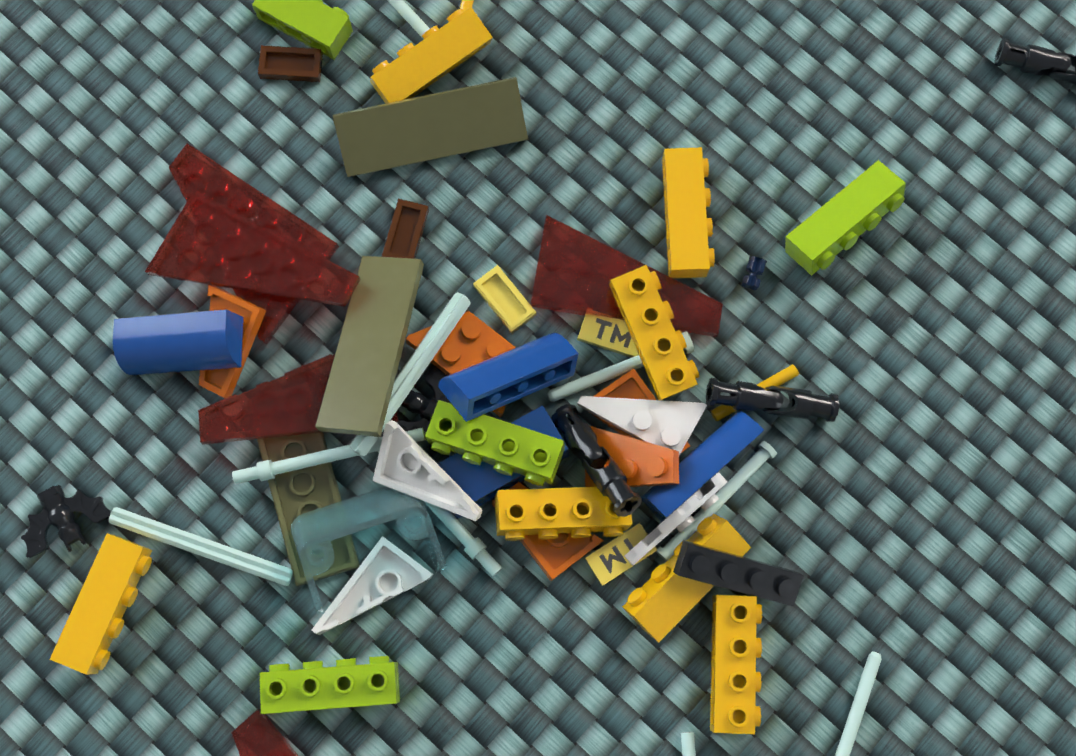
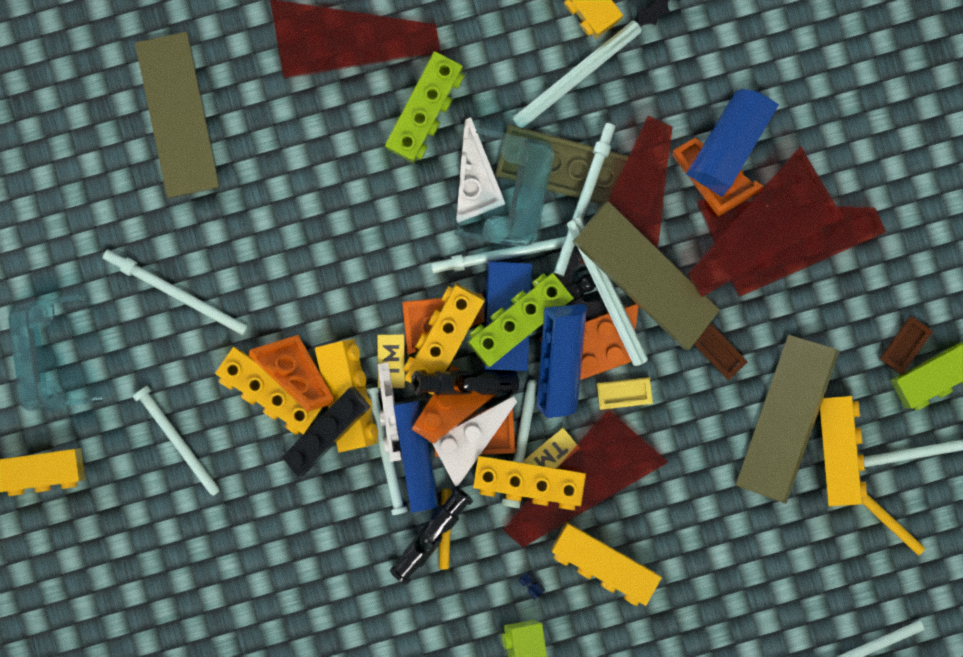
camera: 120 degrees right, 10 degrees up
white wing [373,420,482,521] -> none
none -> orange wing [248,335,334,412]

